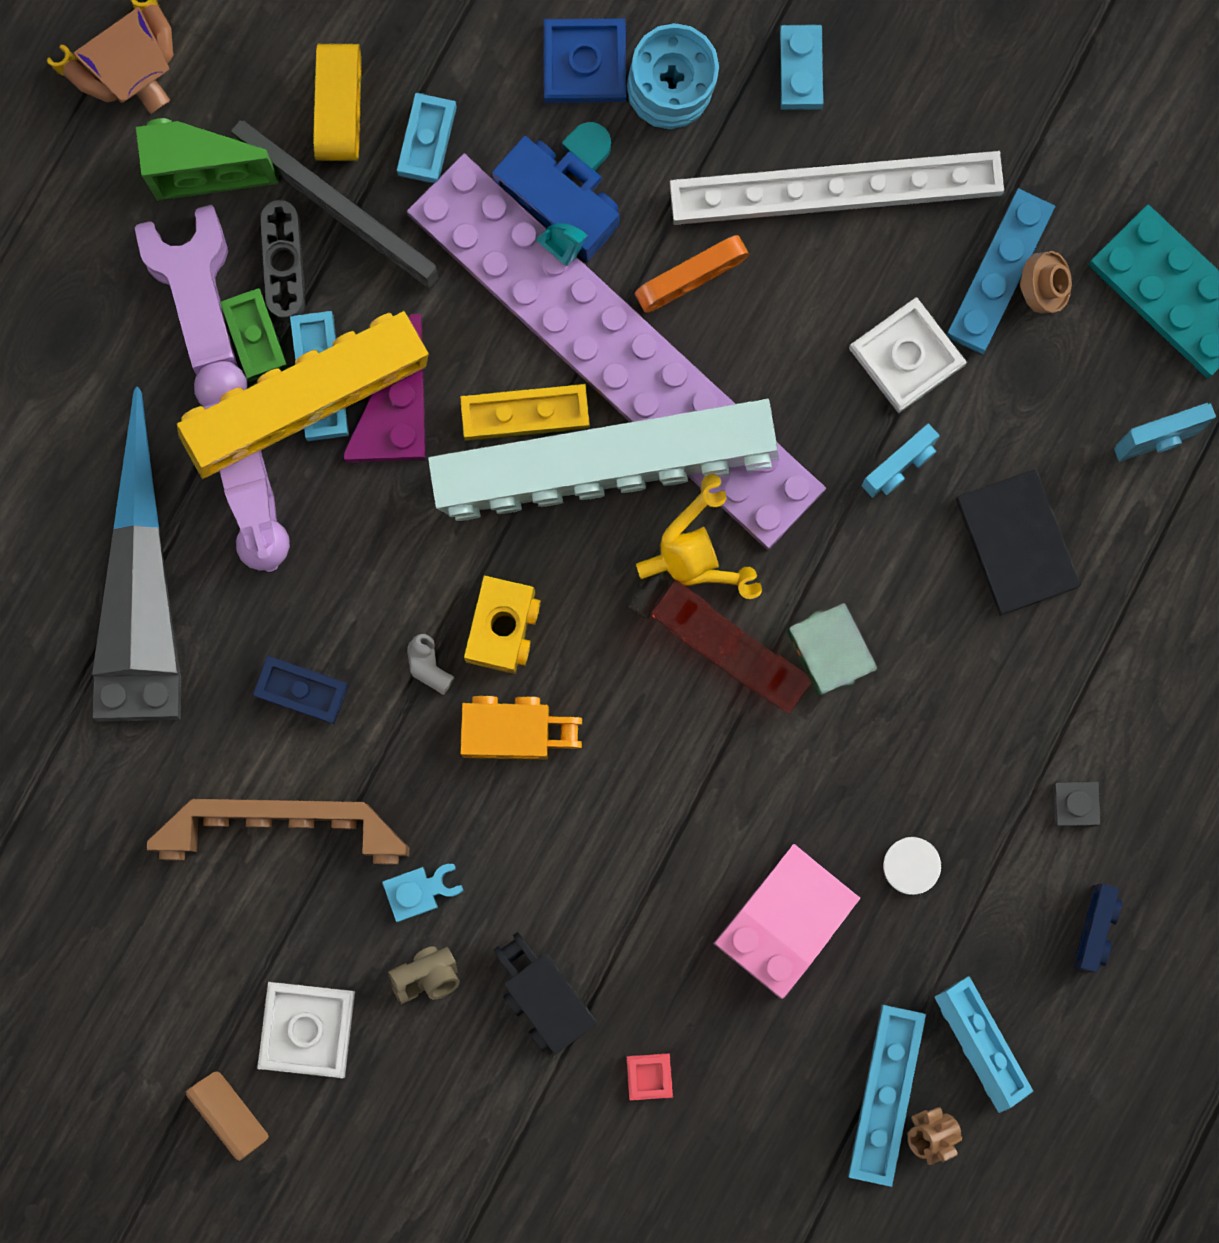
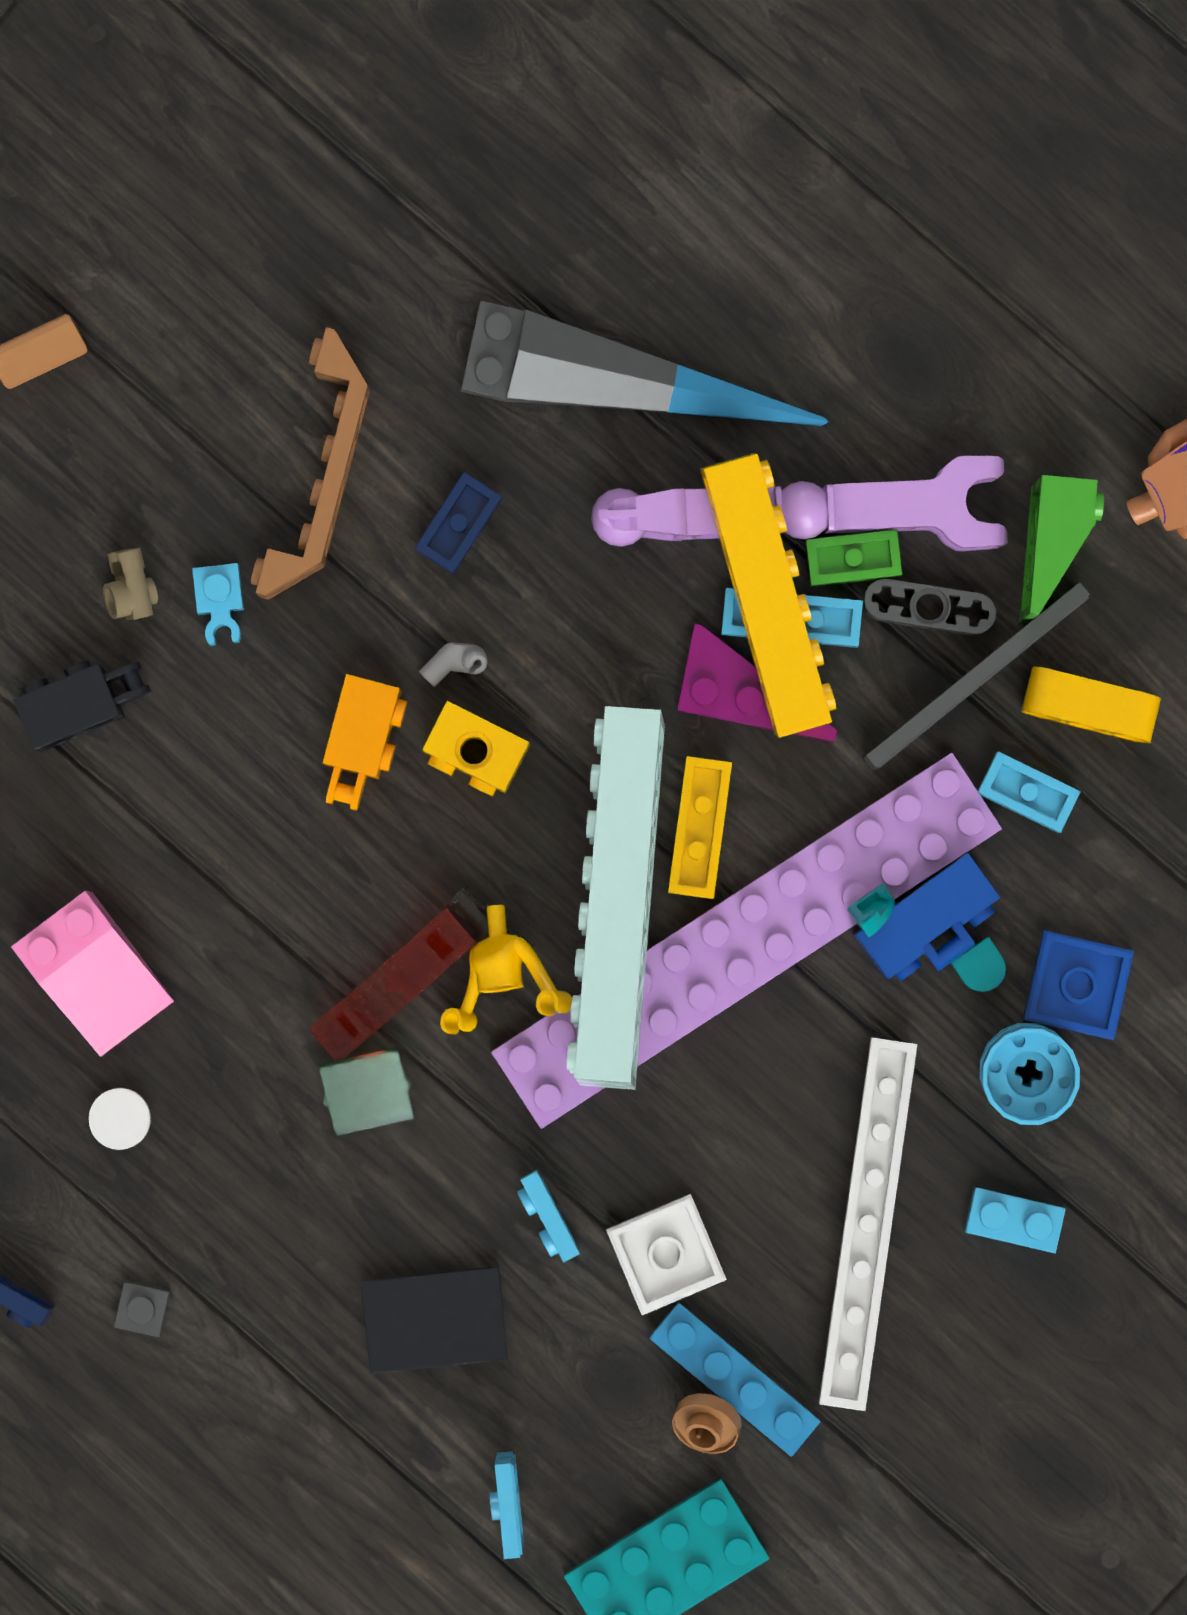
camera: 100 degrees right, 5 degrees up
white tile [257,982,355,1078] -> none
orange beam [634,235,749,313] -> none

